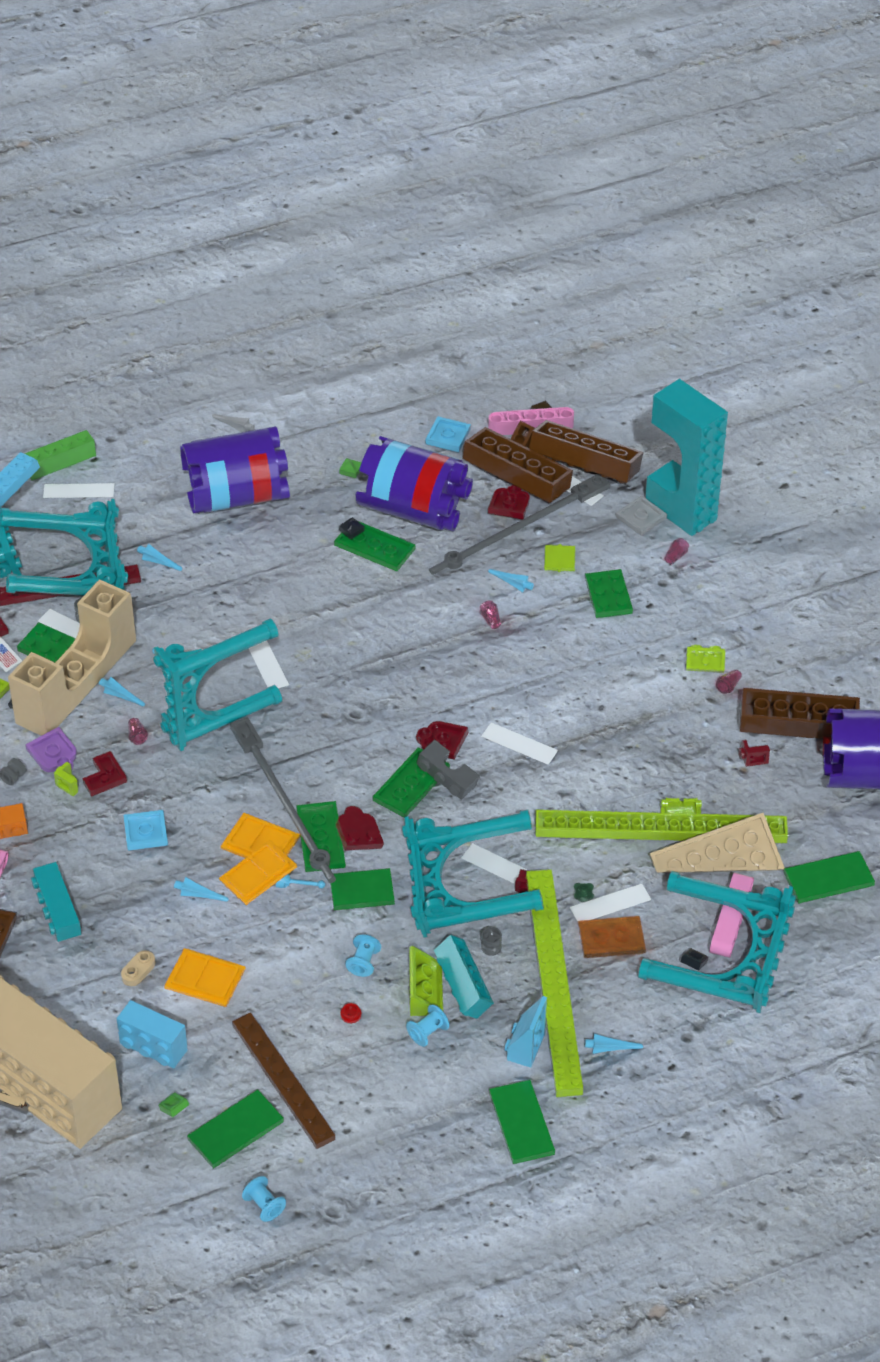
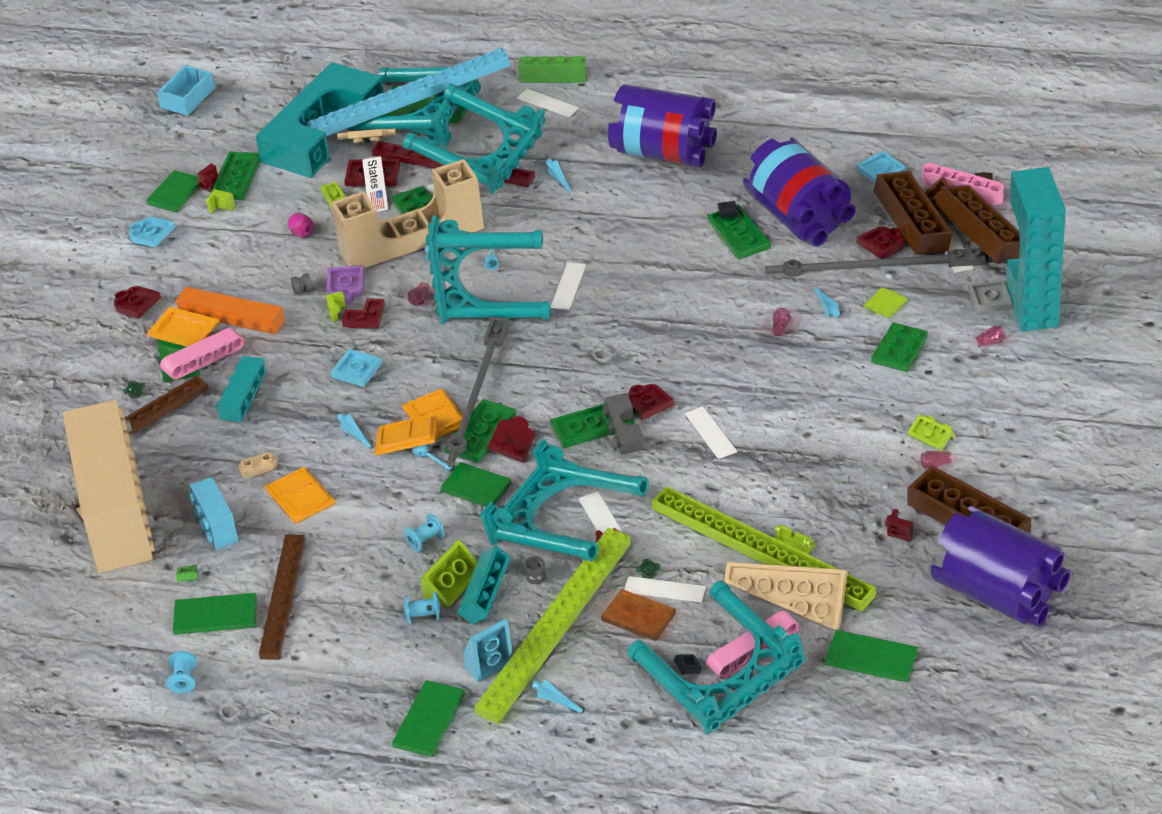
camera: 40 degrees right, 5 degrees down
red plate [340,1003,362,1024] -> none

